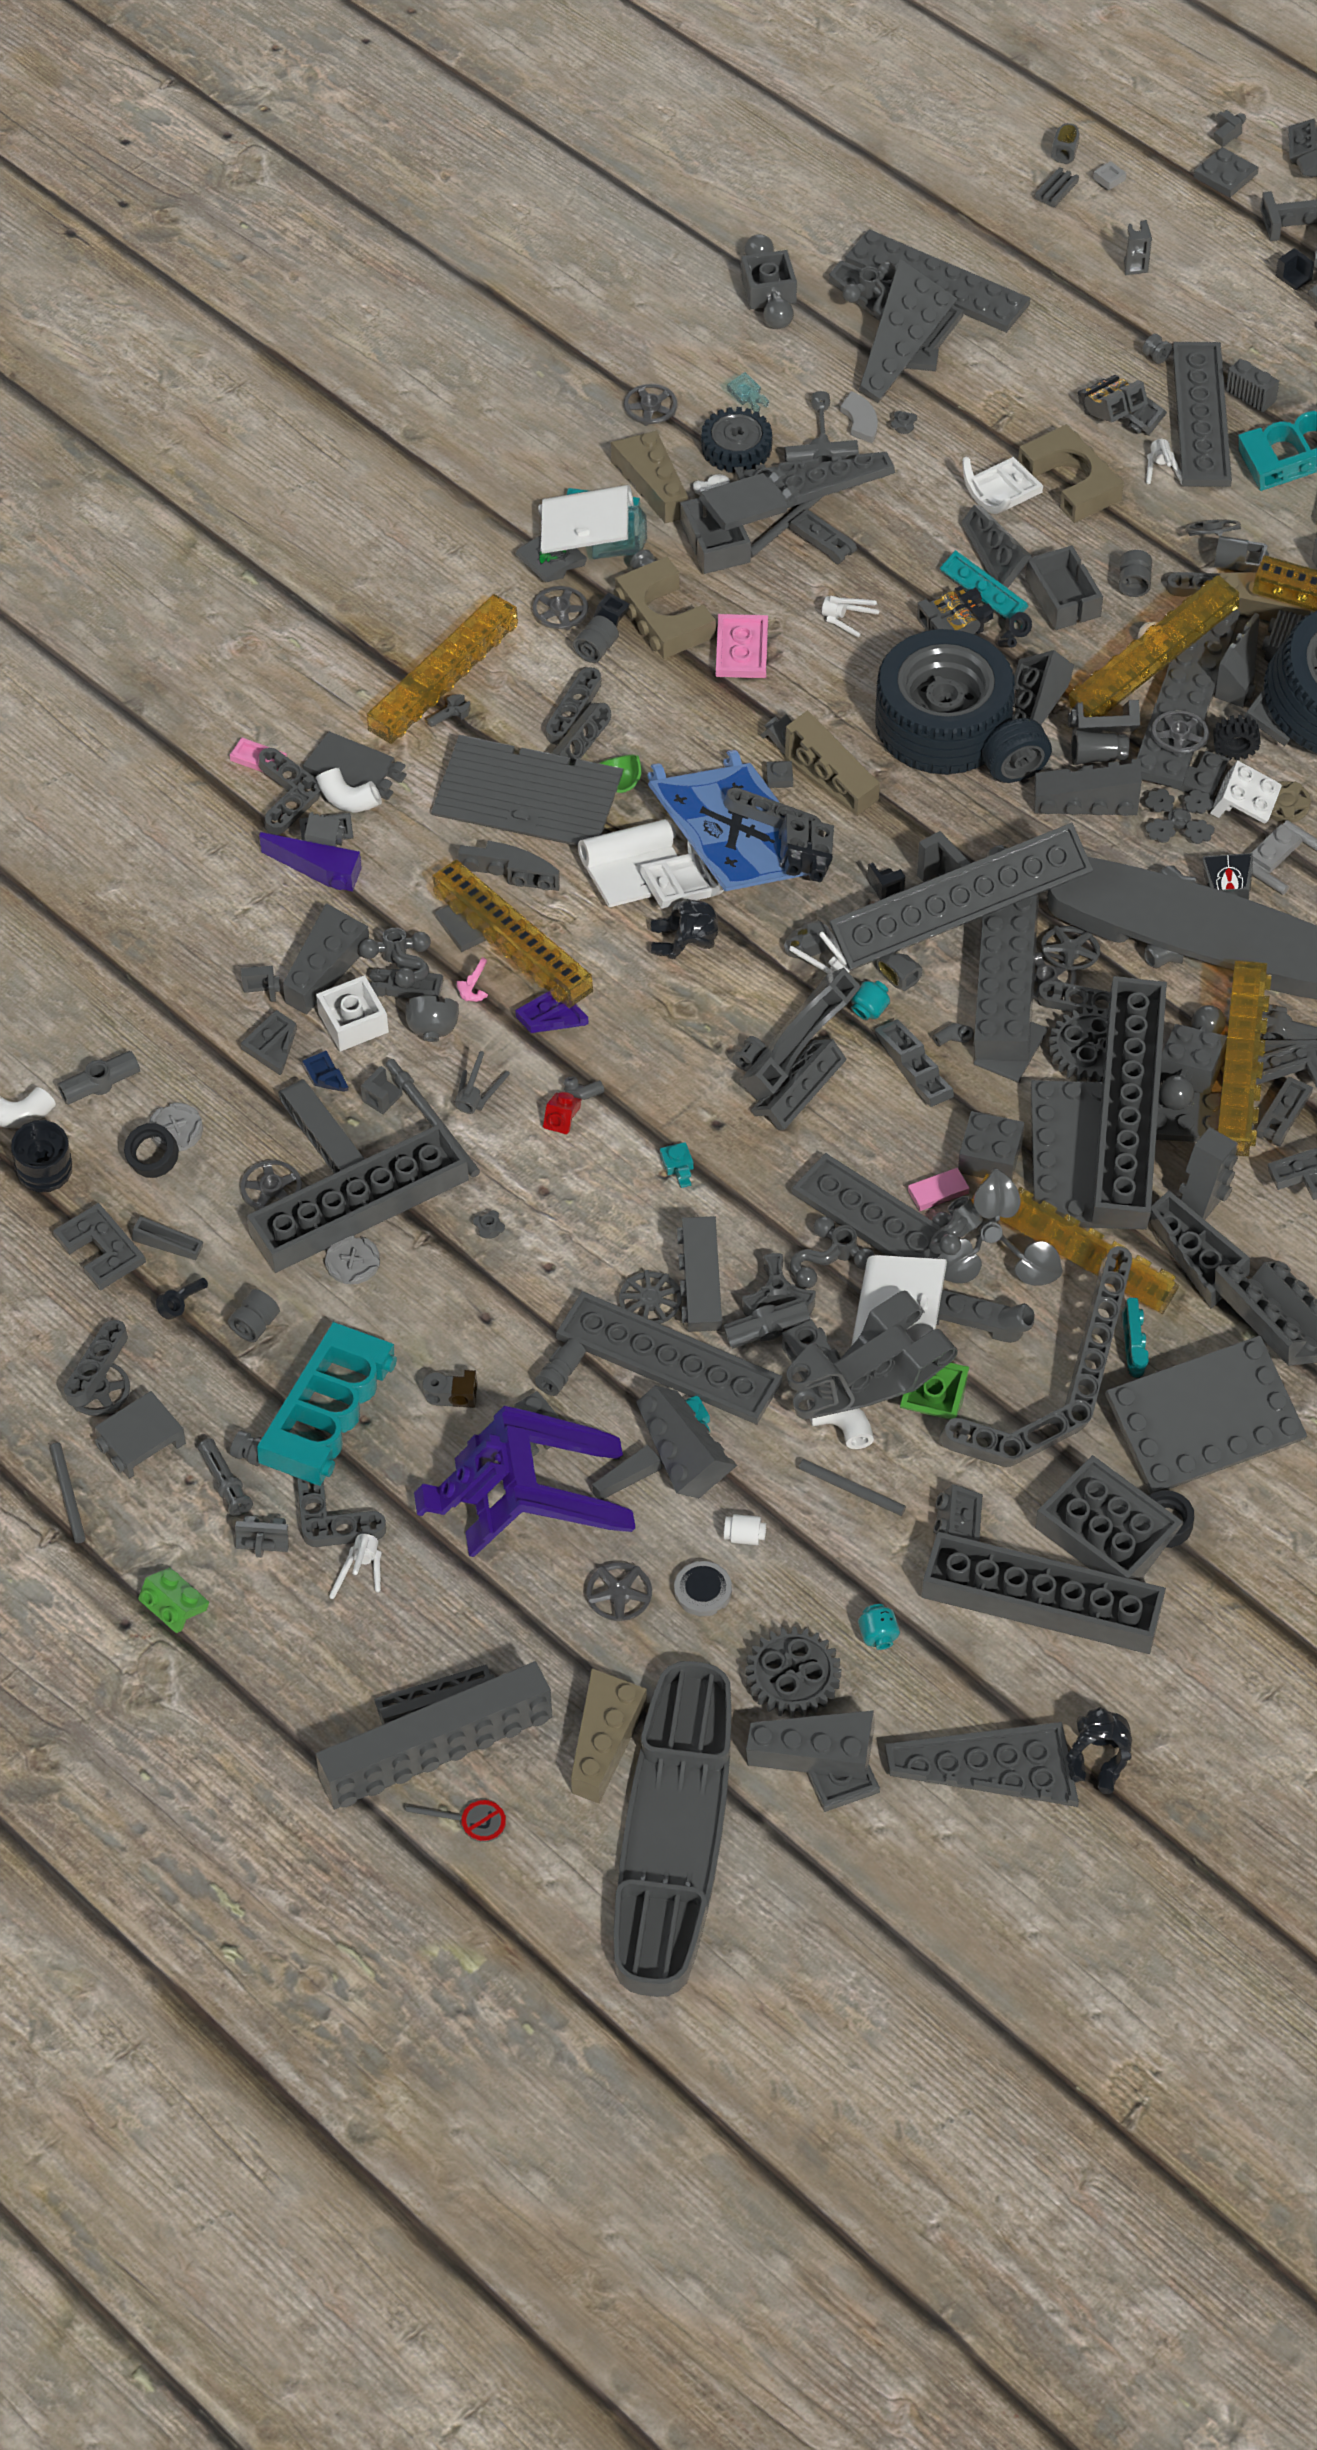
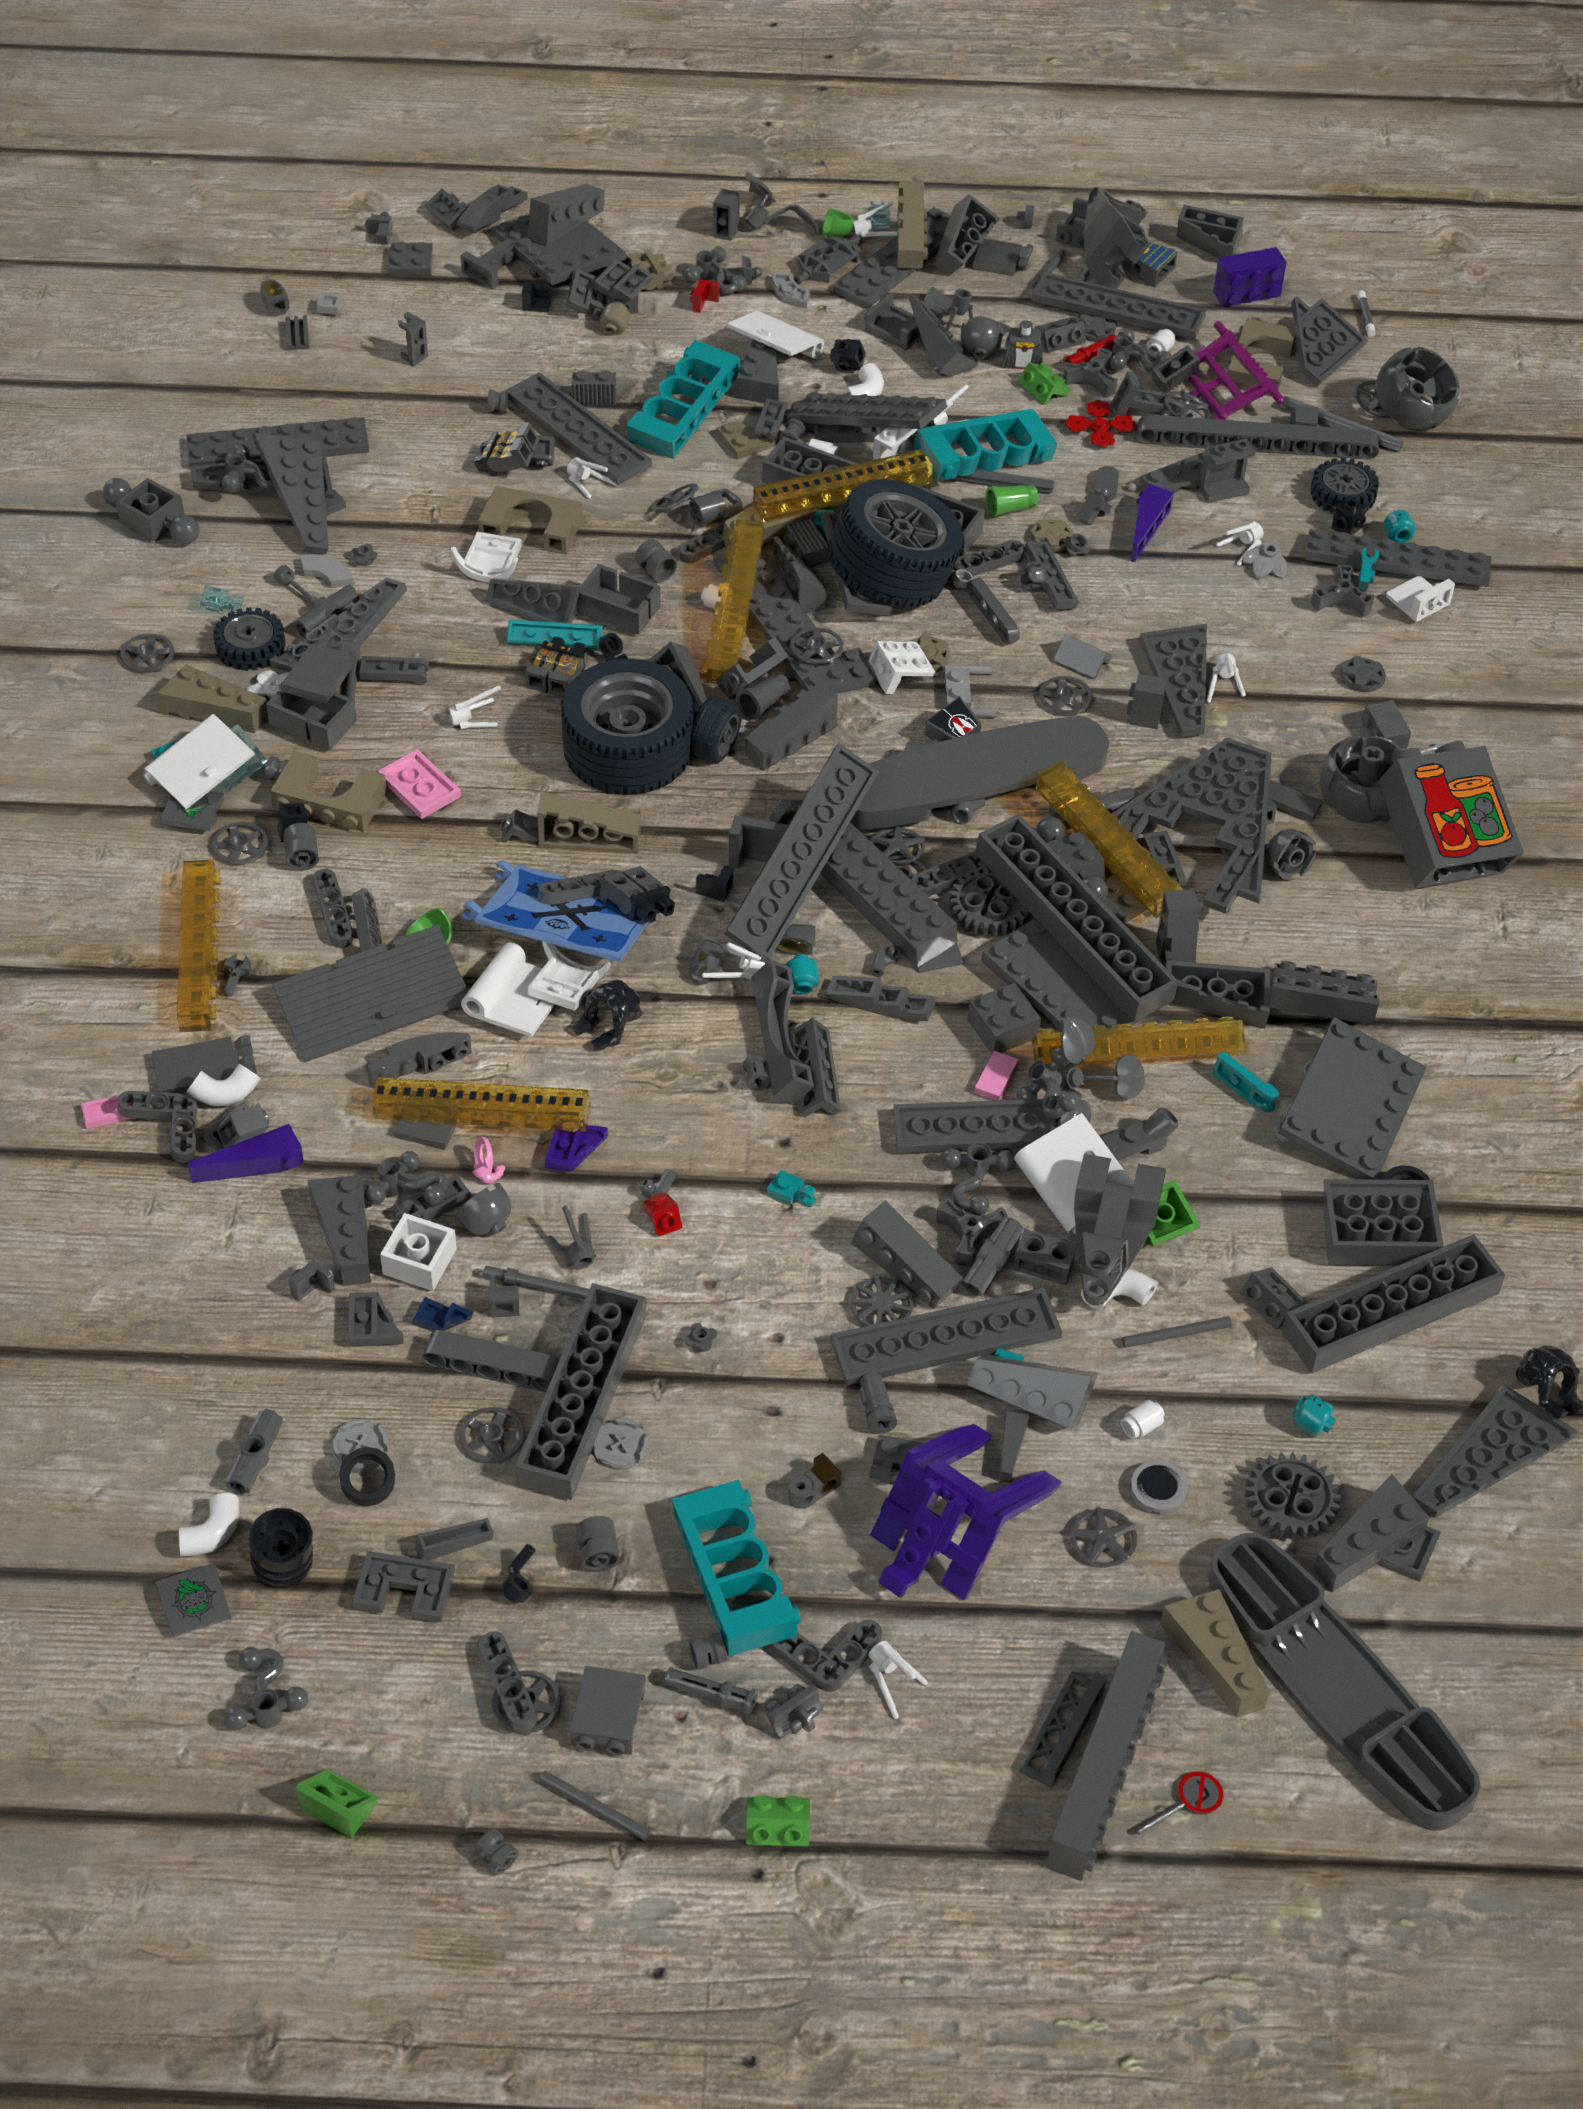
camera: 45 degrees left, 5 degrees down
dark grey plate [766,761,793,788] -> none
dark grey beam [940,1246,1132,1467] -> none
dark grey plant [1145,789,1215,844] -> none
black tyre [1213,715,1261,760] -> none

